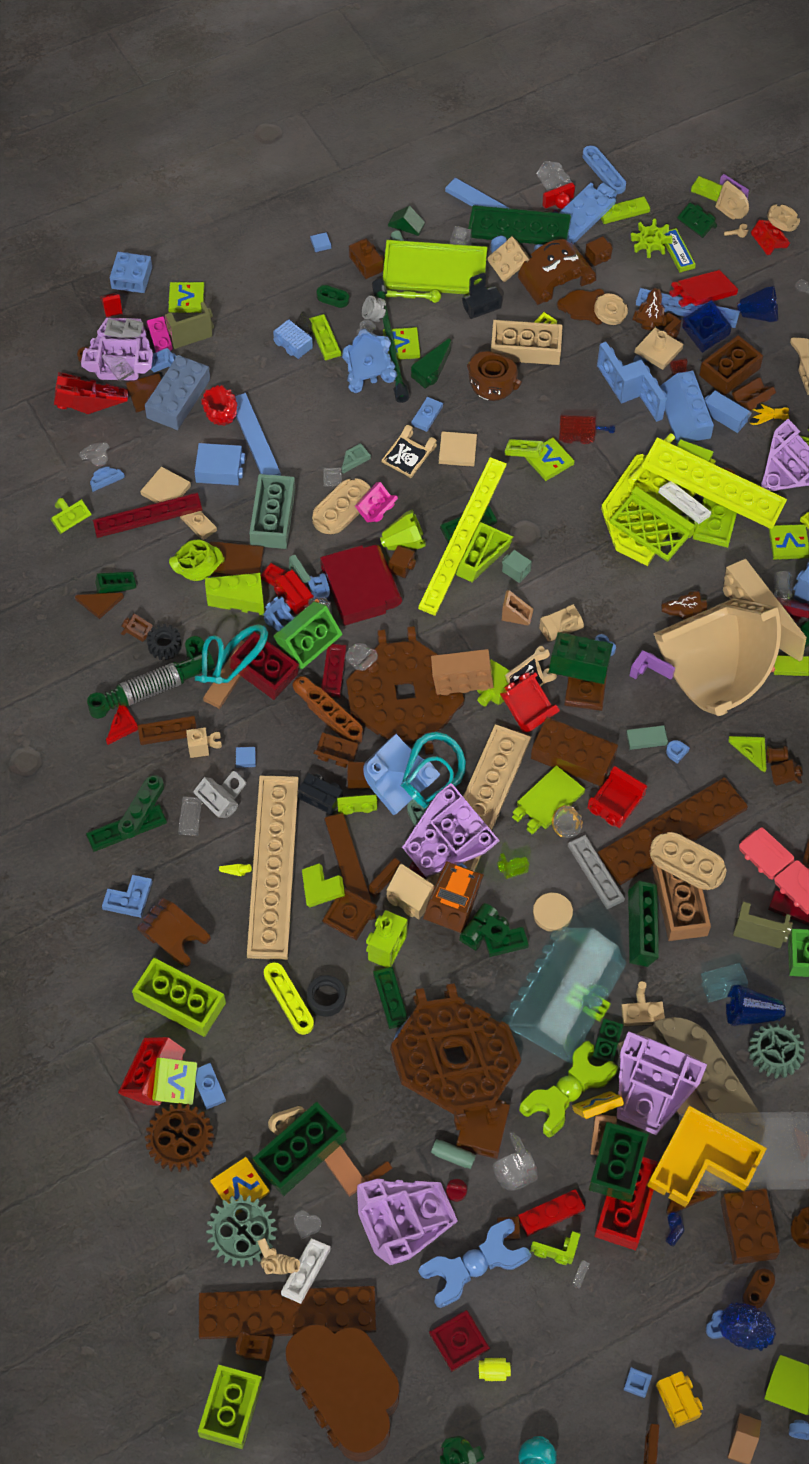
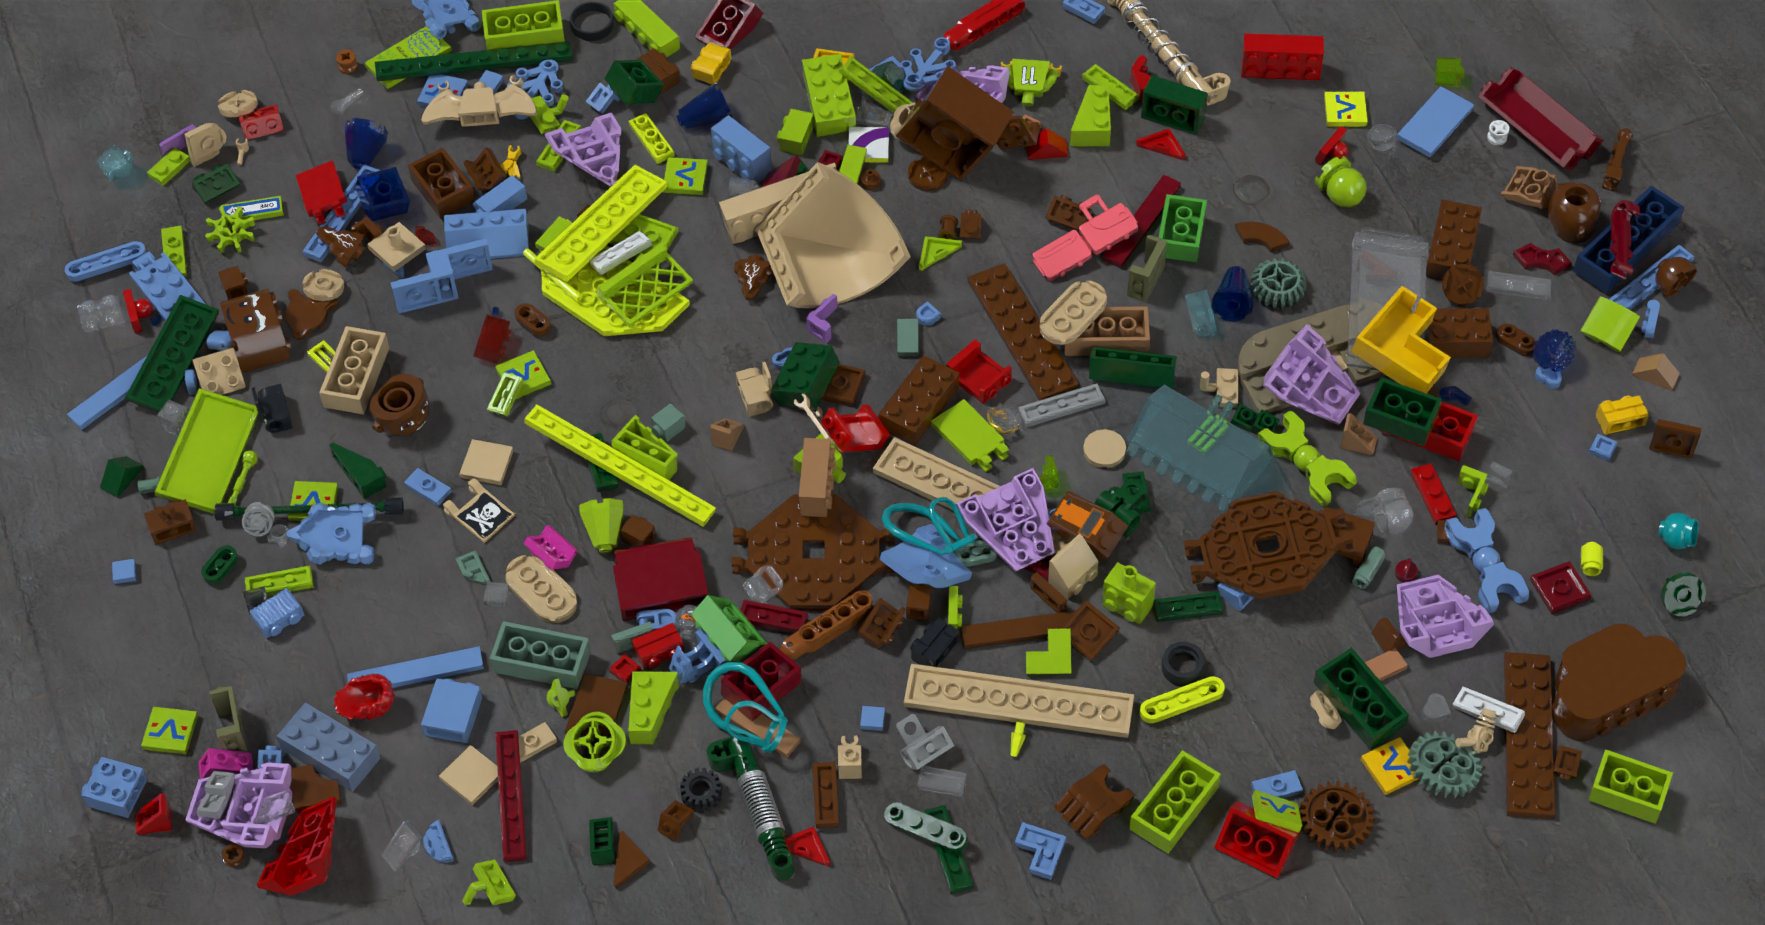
camera: 80 degrees left, 5 degrees down
yellow tile [572,1091,624,1119] -> none
none -> clear light blue piece [97,146,135,182]
none -> reddish brown plate [515,303,550,336]
none -> lime piece [547,678,575,717]

